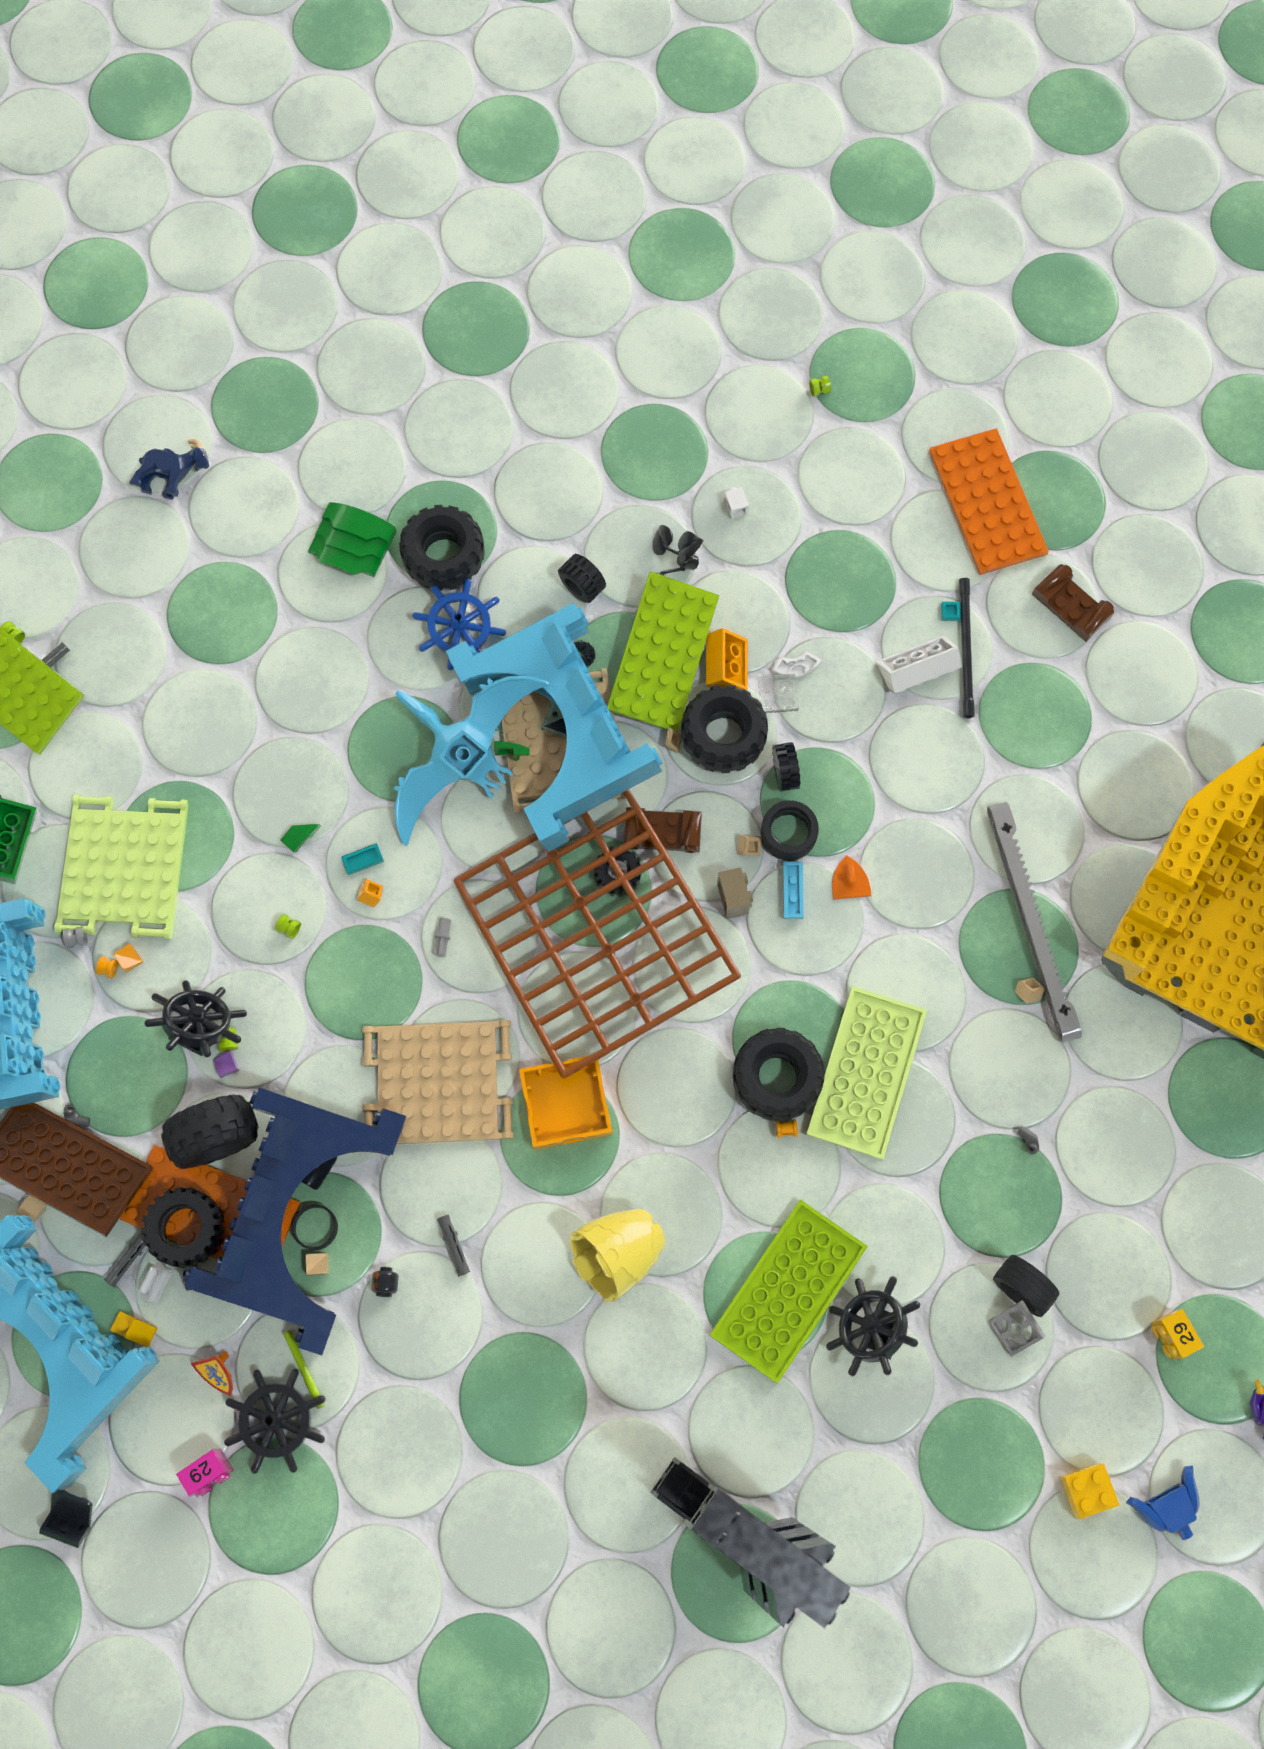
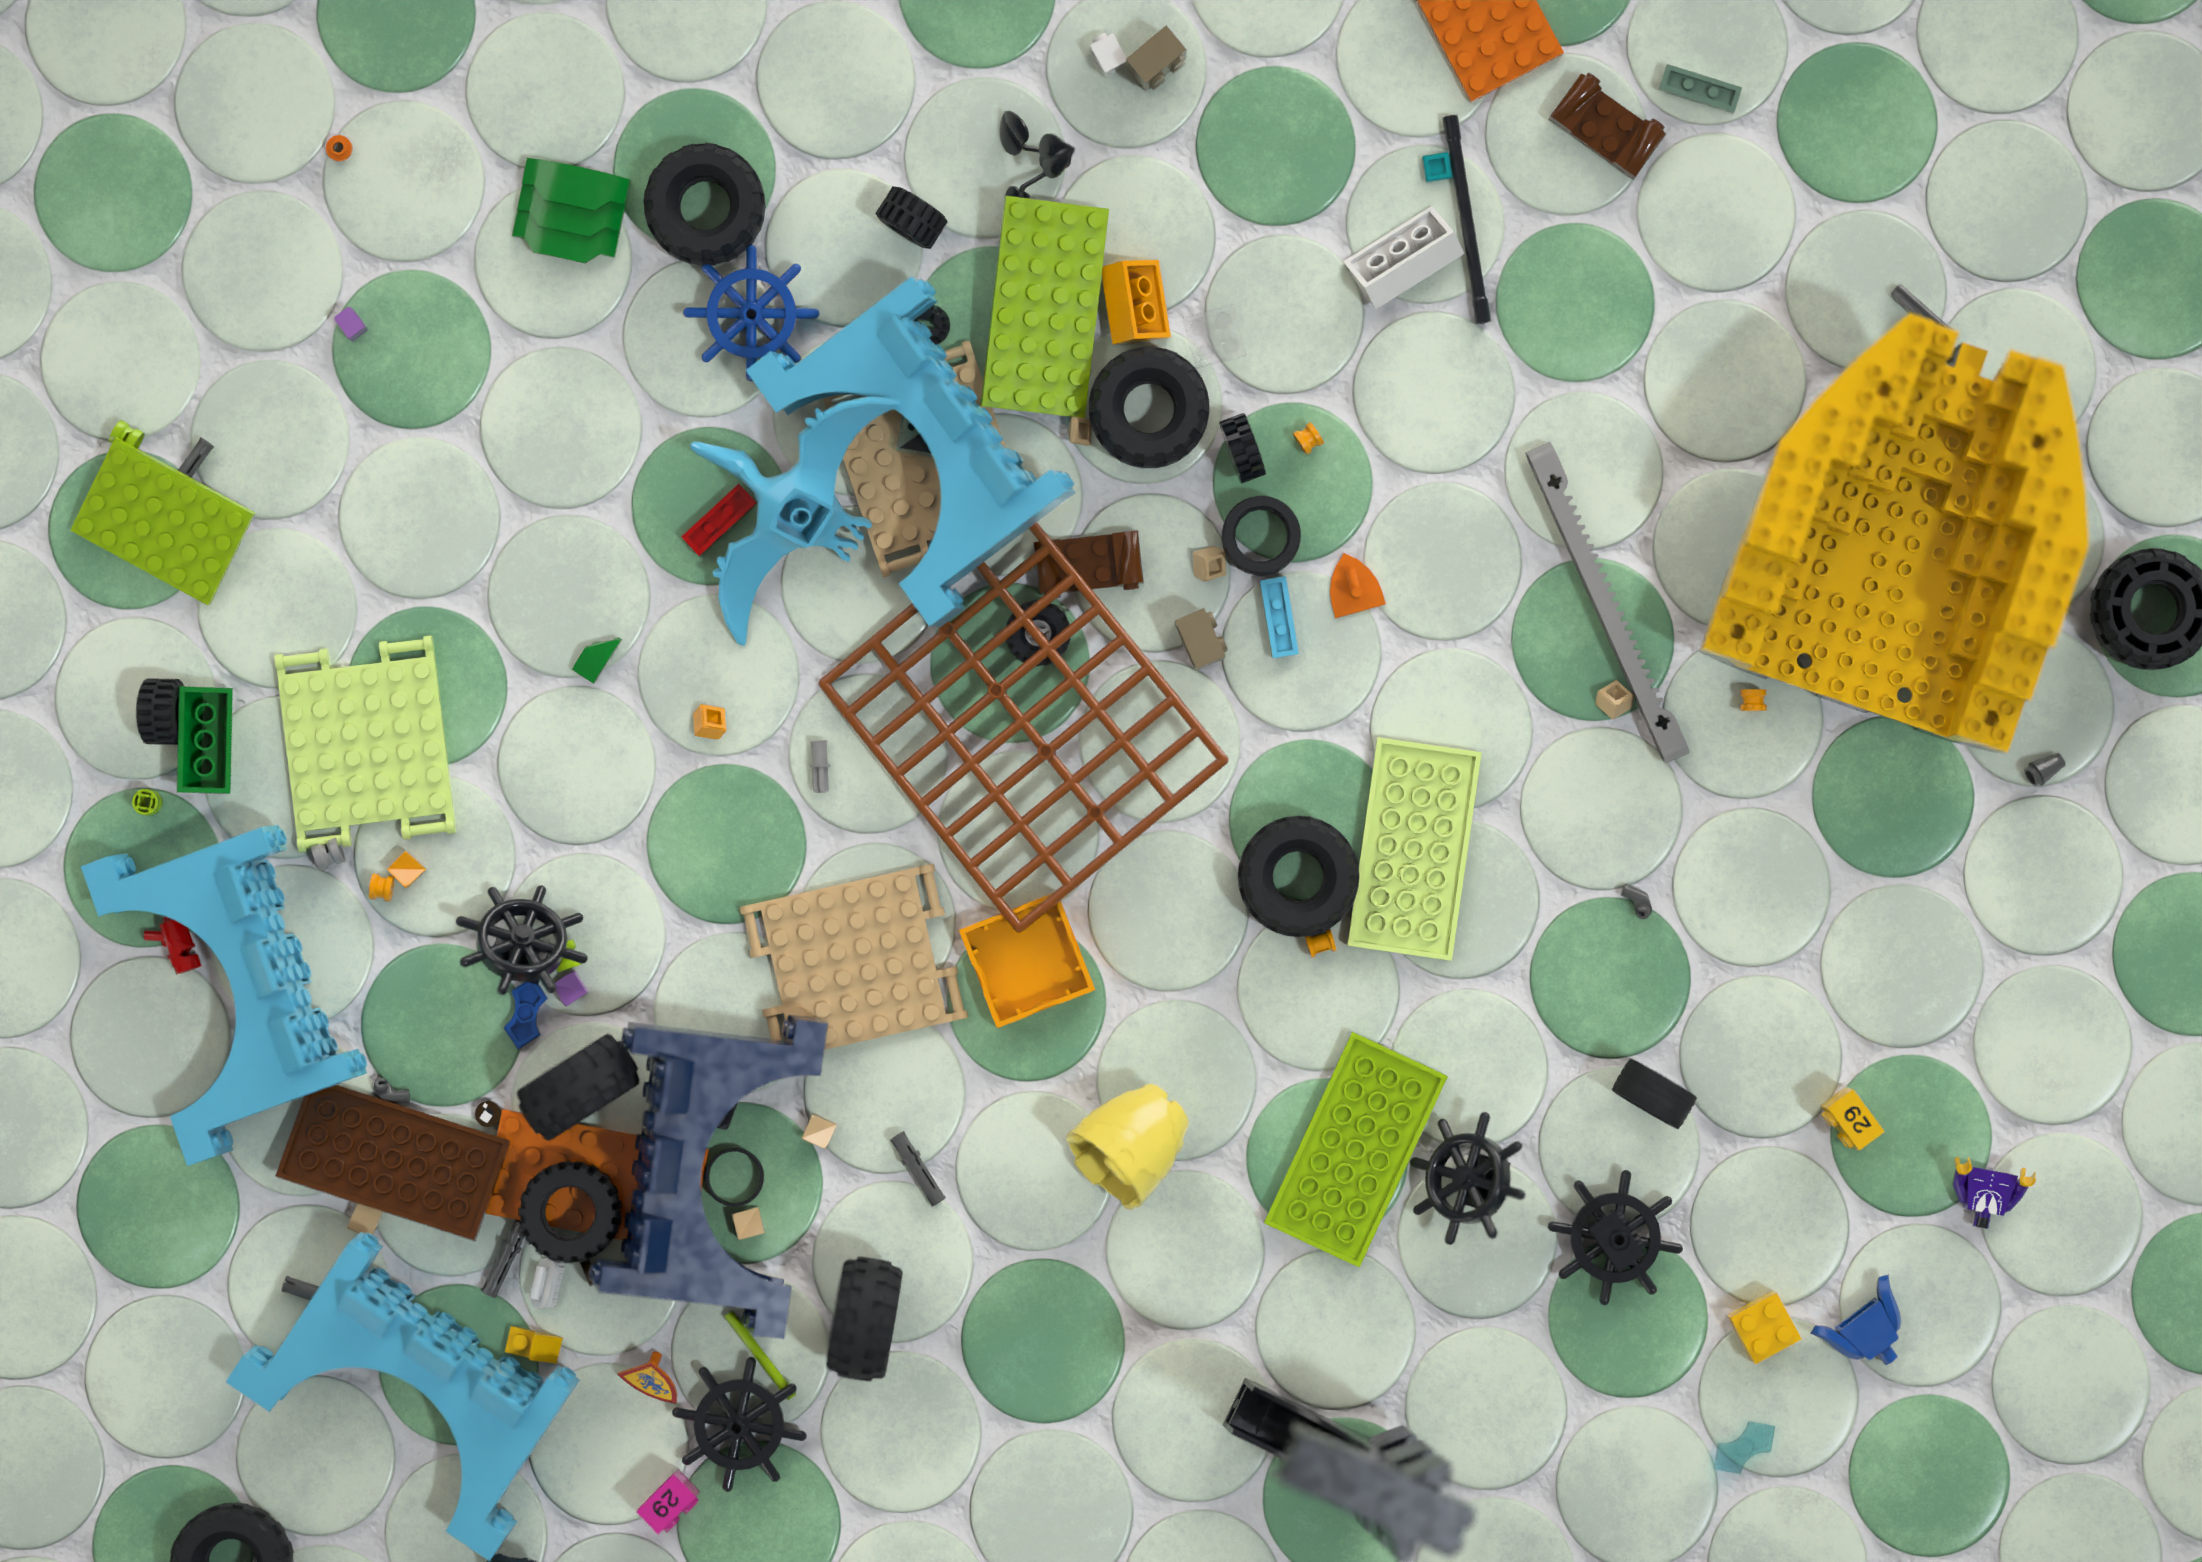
camera: 10 degrees left, 15 degrees up
dark blue animal [129,439,209,500] -> none
lime wheel [275,914,301,939] -> none
teal tile [341,843,384,876] -> none
black head [371,1267,399,1297] -> none
green slope [494,741,530,761] -> none
white tile [771,651,822,678] -> none
light grey piece [989,1300,1046,1357] -> none
none -> orange plate [326,135,353,162]
none -> medium lavender slope [334,307,368,341]
none -> dark brown tile [475,1101,502,1127]
none -> blue tile [504,982,549,1049]
none -> red plate [681,484,757,557]
none -> tan slope [801,1114,837,1149]
none -> black tyre [826,1256,903,1382]
none -> dark tan brick [1126,25,1187,91]
none -> light orange wheel [1293,422,1324,455]
none -> black piece [1548,1170,1683,1305]
none -> sand green plate [1658,64,1742,114]
none -> clear light blue tile [1713,1421,1775,1474]
none -> light orange wheel [1740,689,1767,711]

